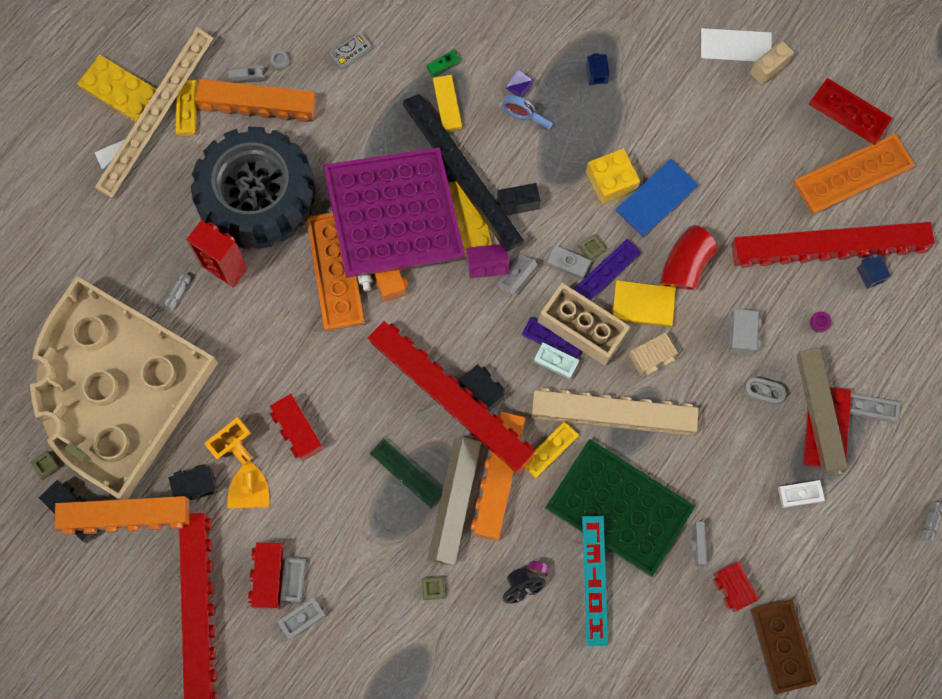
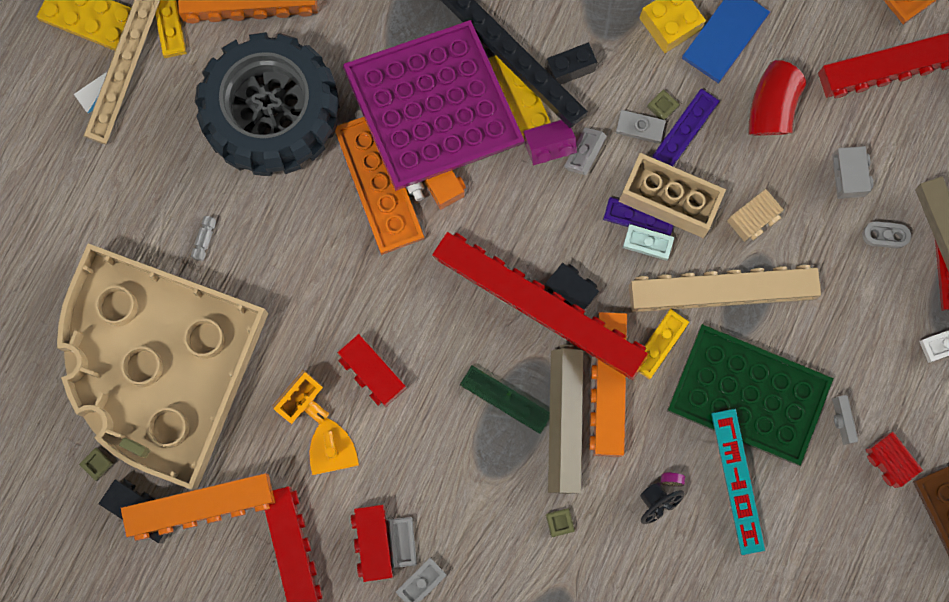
camera: 10 degrees left, 5 degrees up
black brick [168,464,219,501] -> none
red brick [186,220,247,288] -> none
yellow tile [612,280,676,328] -> none
magenta tile [809,312,831,333] -> none

